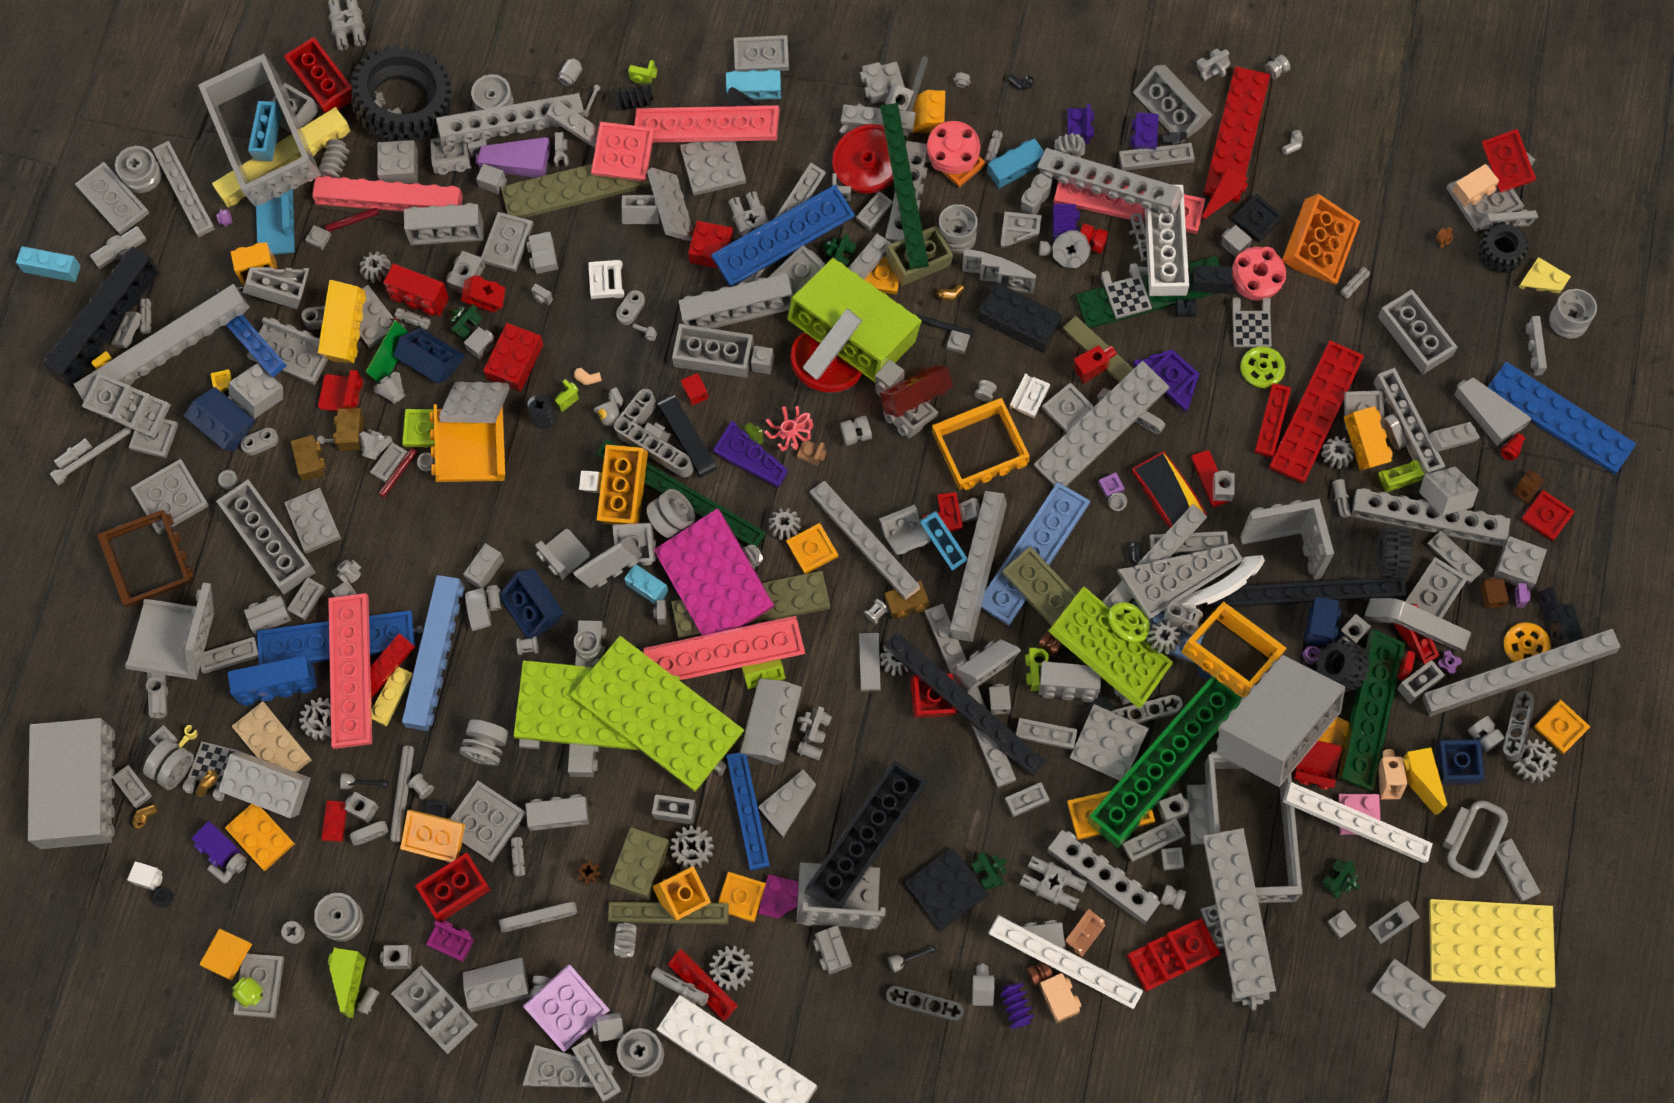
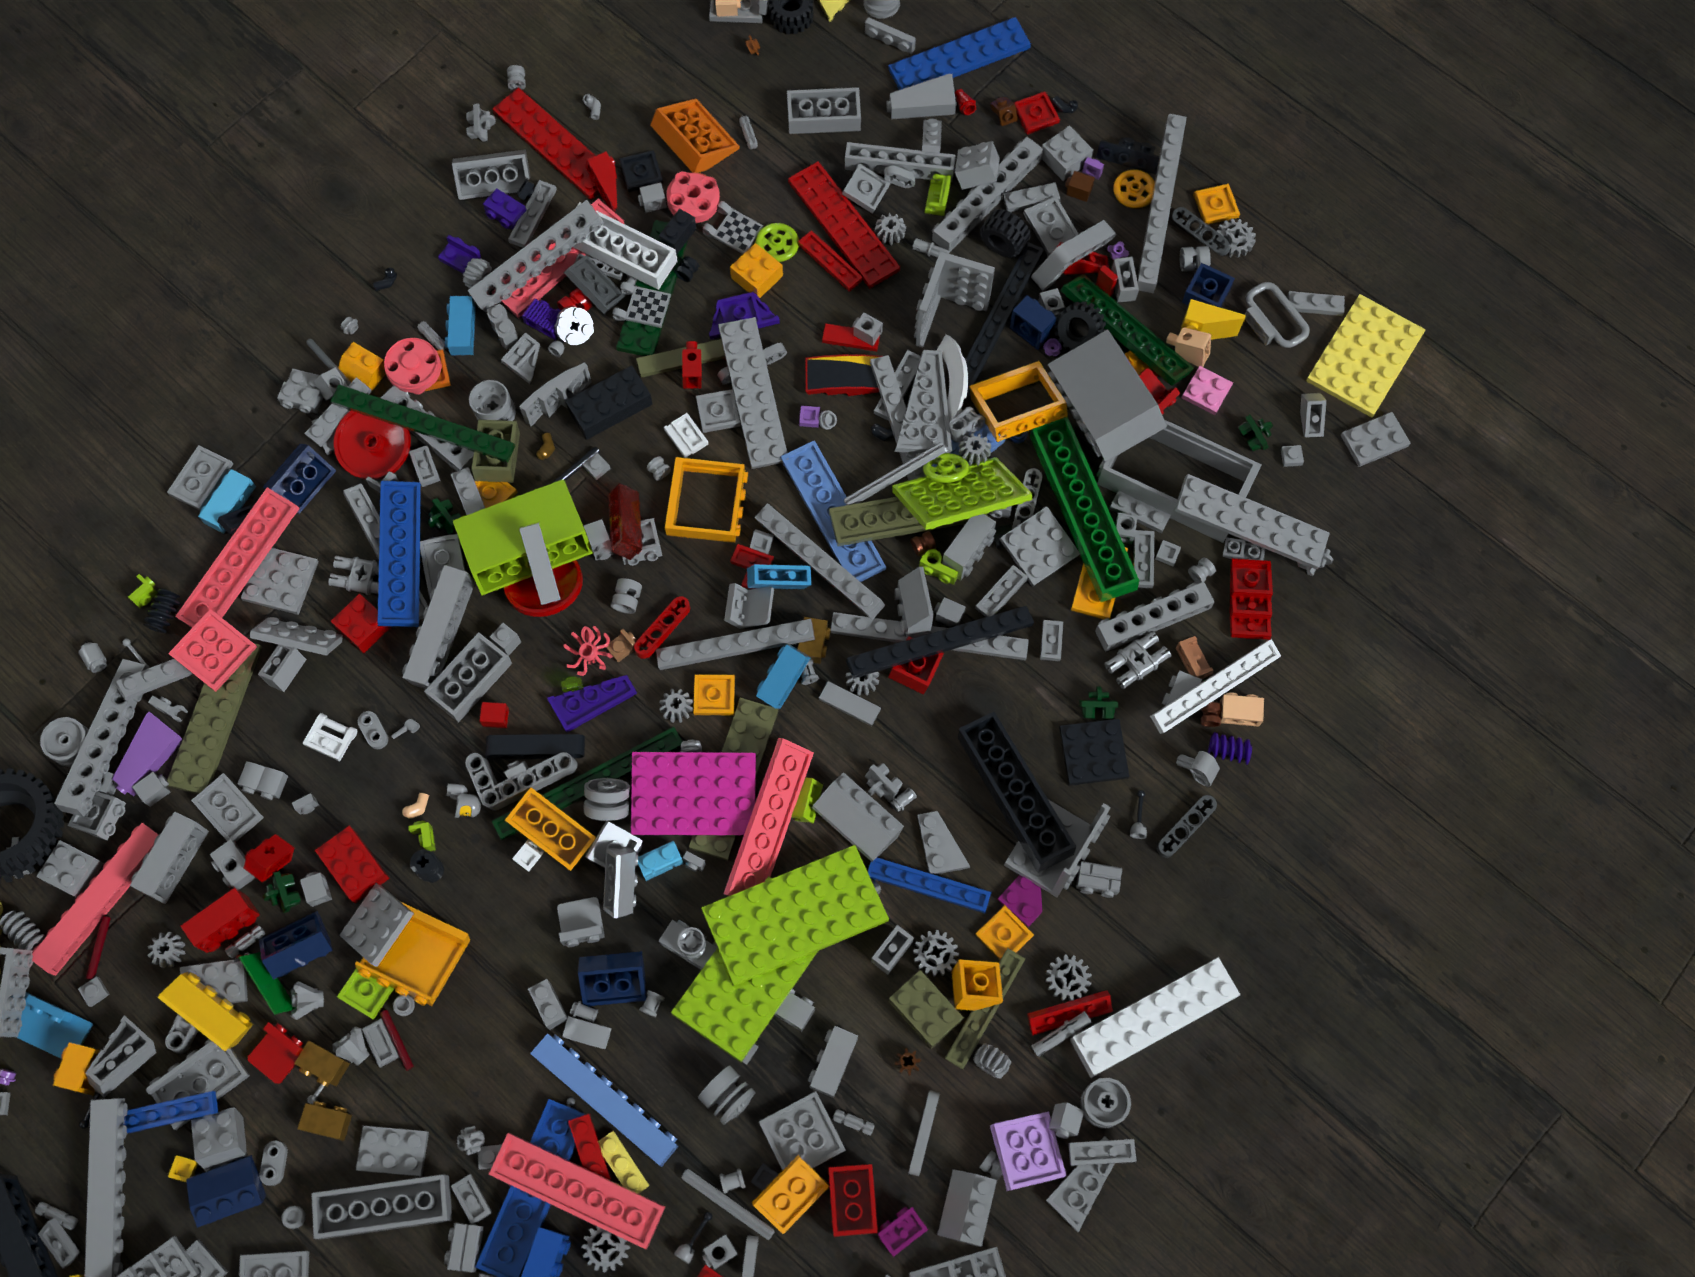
camera: 65 degrees left, 0 degrees up
white plate [1283,782,1432,863] -> none
light orange brick [1344,406,1392,471] -> none
none -> dark blue slope [263,444,336,514]
none -> dark grey plate [564,255,626,314]
none -> red beam [634,596,691,659]
none -> light orange brick [730,243,783,298]
none -> dark azure brick [756,644,811,709]
none -> light grey axle [844,442,947,505]
none -> black arm [1051,96,1078,113]

